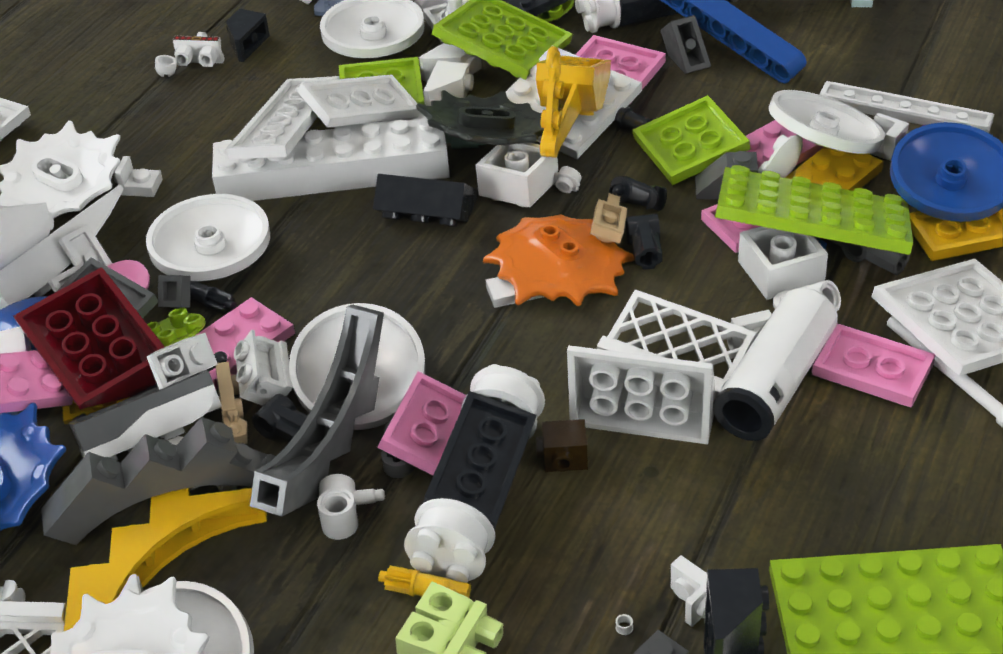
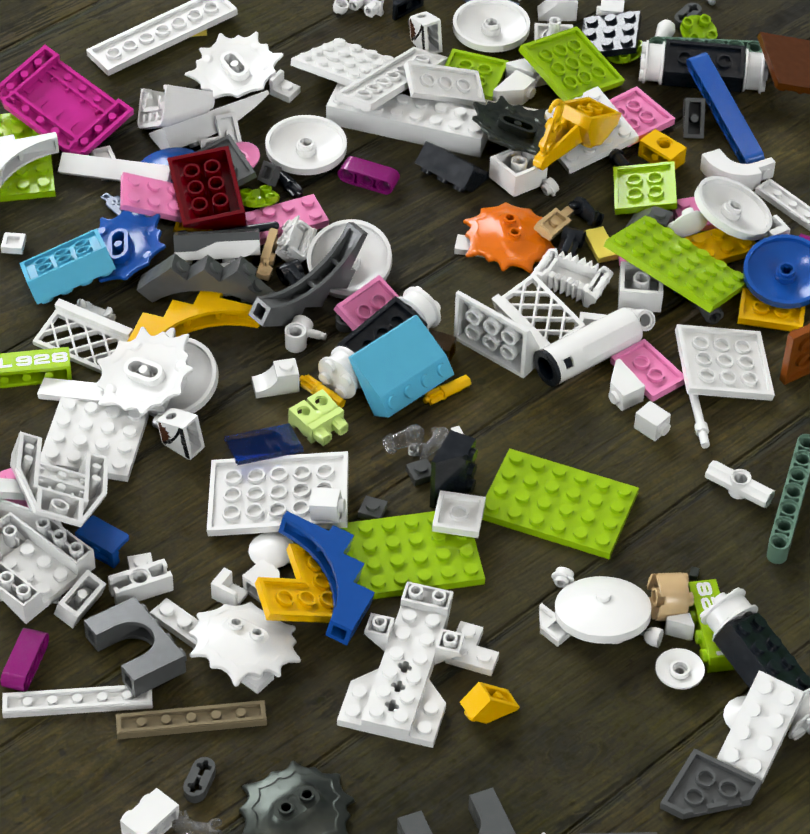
camera: 20 degrees right, 5 degrees up
white slope [146,333,218,390] -> none
none -> white arch [252,358,300,398]
none -> white plate [291,38,394,86]
none -> magenta beam [337,156,400,195]
none -> medium azure slope [348,315,454,418]
none -> clear piece [382,424,425,454]
none -> white torso [408,11,443,54]
none -> clear piece [413,427,449,460]
none -> yellow piece [423,375,471,406]
none -> white piece [531,248,613,308]
none -> light yellow tile [585,226,618,263]
none -> white slope [609,358,645,411]
none -> white brick [634,401,671,441]
none -> yellow brick [638,129,687,170]
none -> white arch [700,148,776,190]

